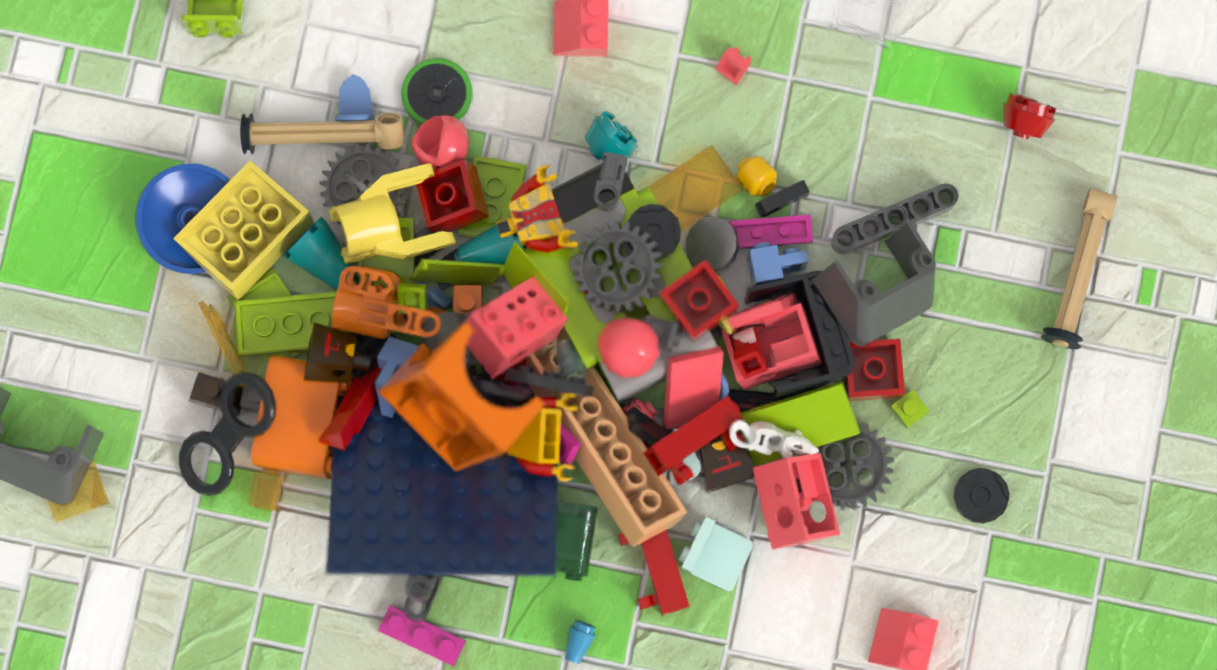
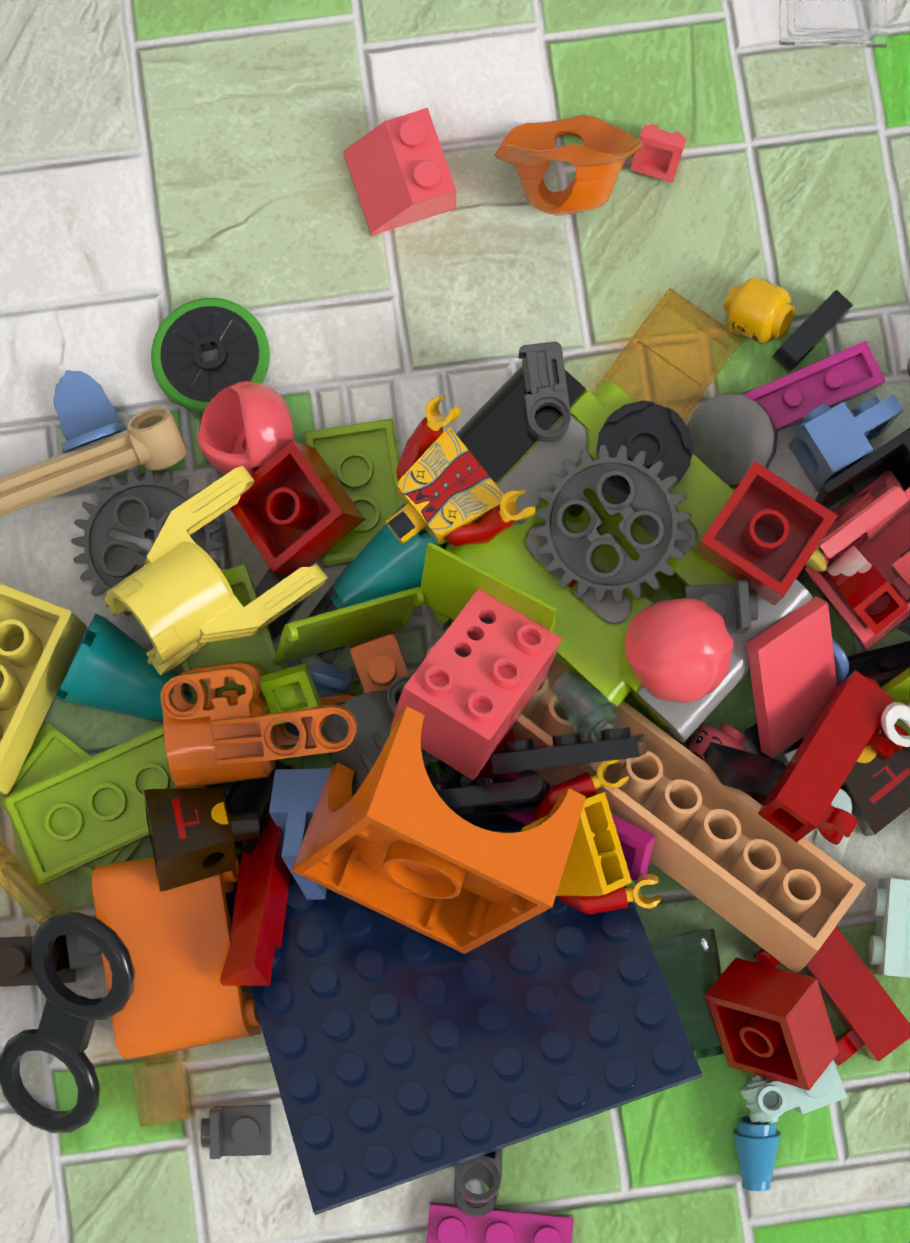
camera: 20 degrees left, 0 degrees up
teal cone [585,110,639,160] -> none
none -> dark grey bracket [201,1105,272,1159]
none -> orange piece [494,115,644,216]
none -> red brick [704,958,839,1091]
none -> light aqua brick [740,1060,848,1124]

